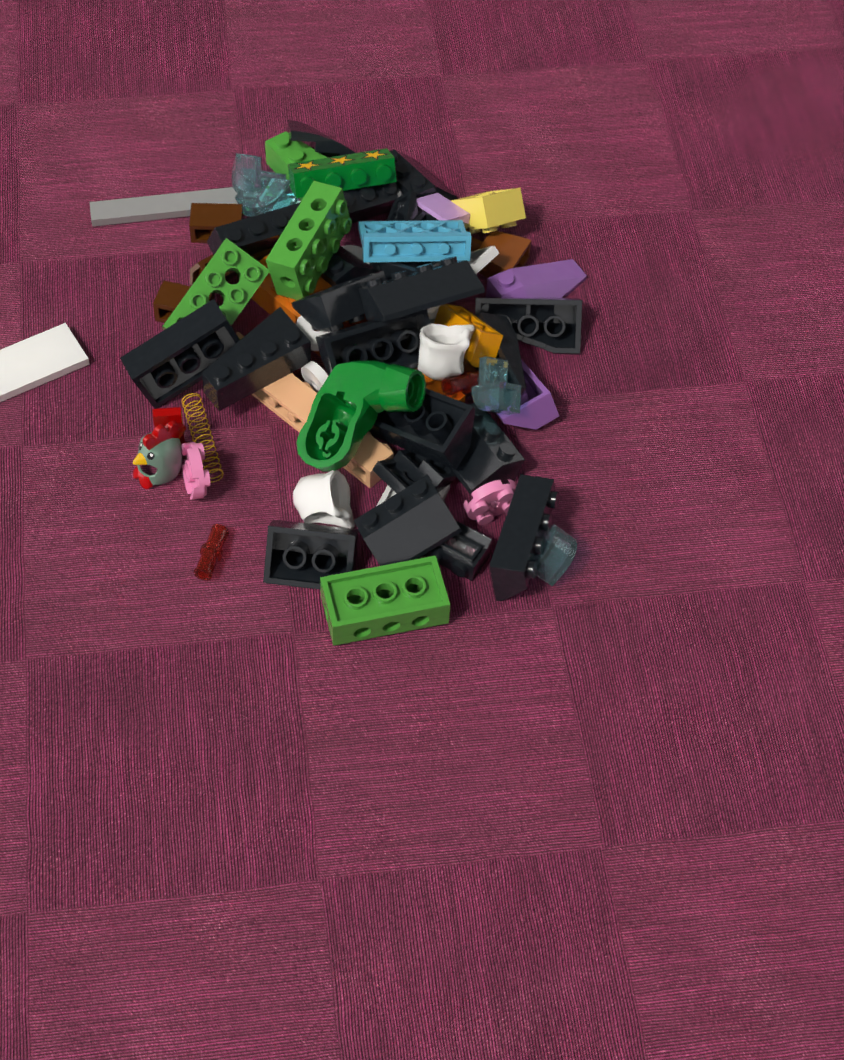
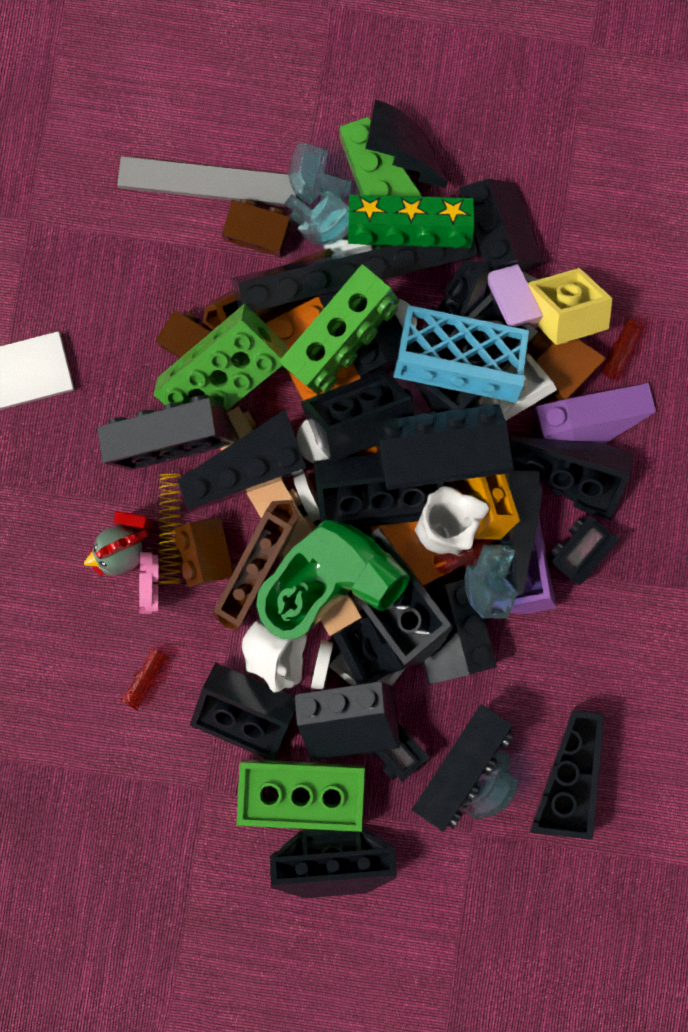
camera: 20 degrees right, 30 degrees up
bright pink plate [463,479,517,525] -> none
none -> reddish brown brick [174,518,233,588]
none -> reddish brown brick [213,500,299,631]
none -> black wedge [270,827,397,898]
none -> white piece [311,640,334,690]
none -> black wedge [530,709,604,840]
none -> black window [548,516,620,586]
none -> clear red pin [601,318,644,381]

